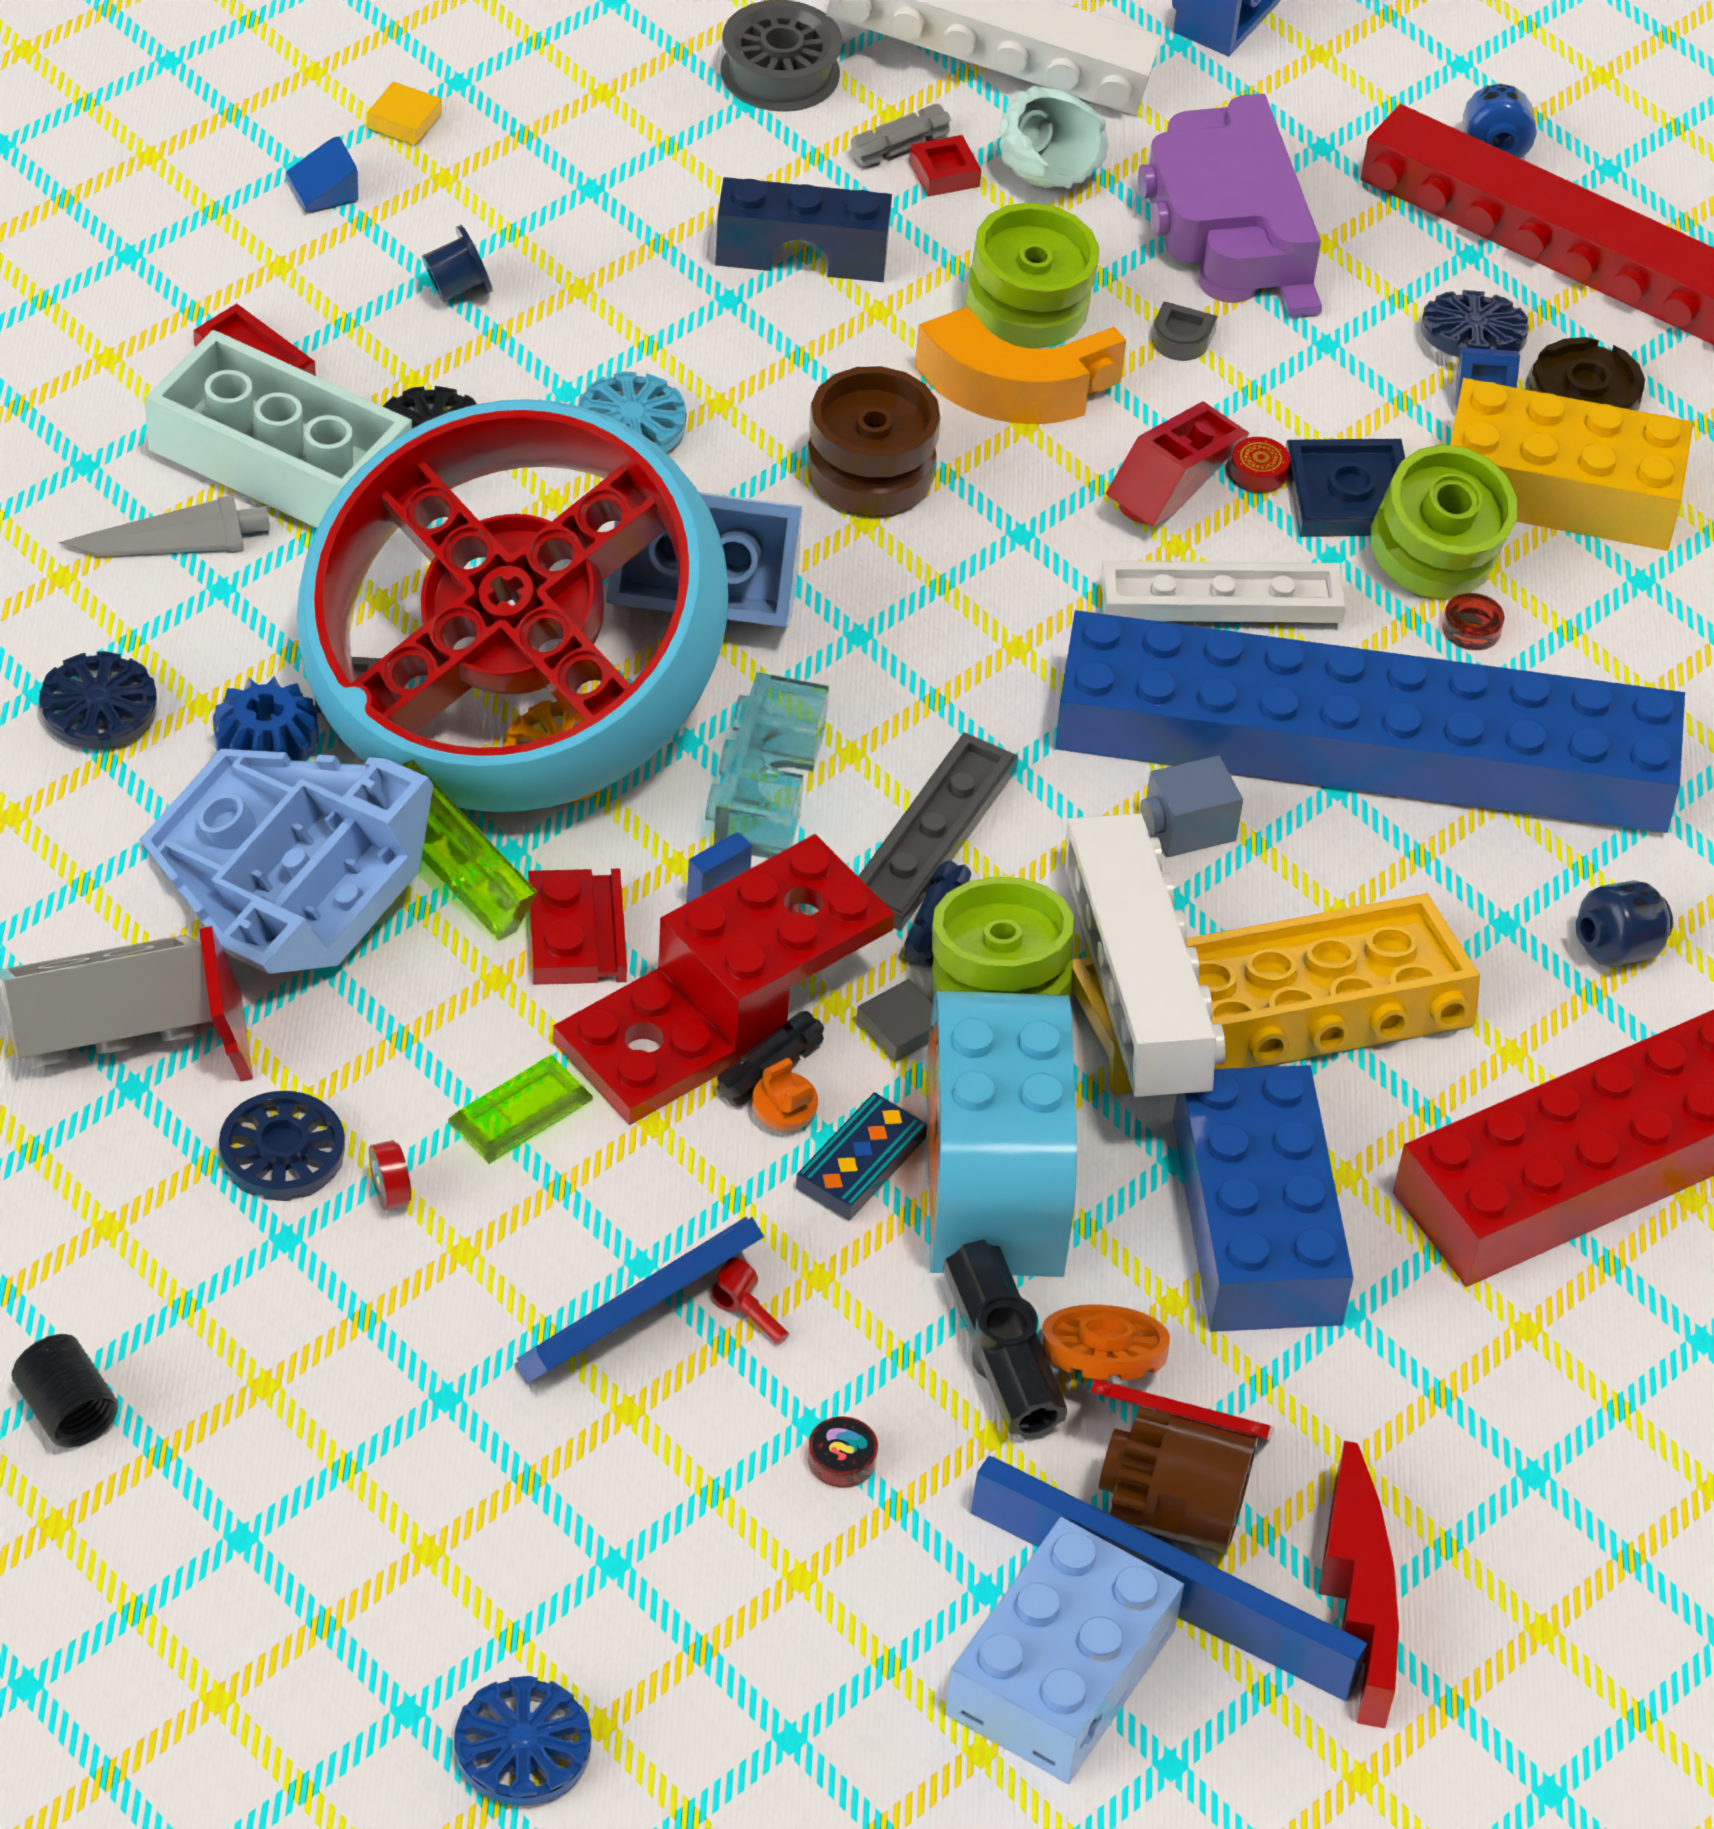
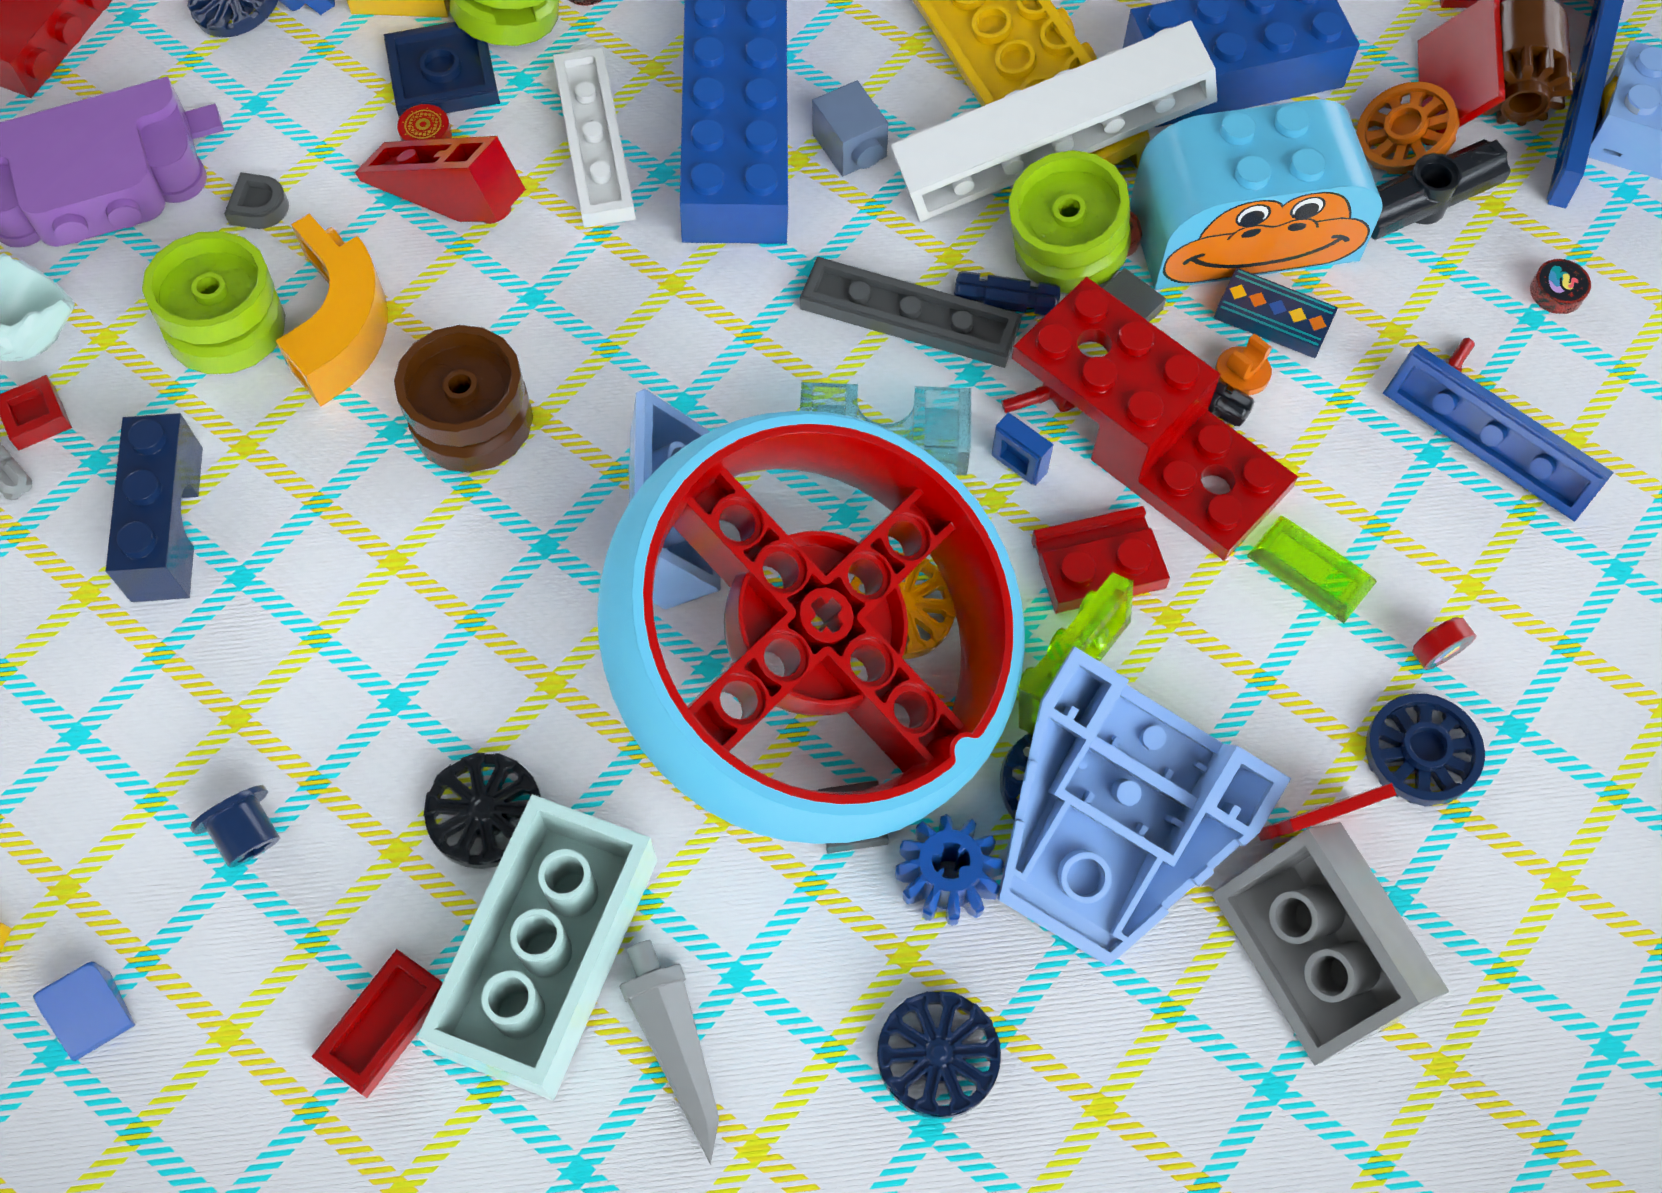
camera: 95 degrees left, 15 degrees up
medium azure wheel [578,371,687,453] -> none

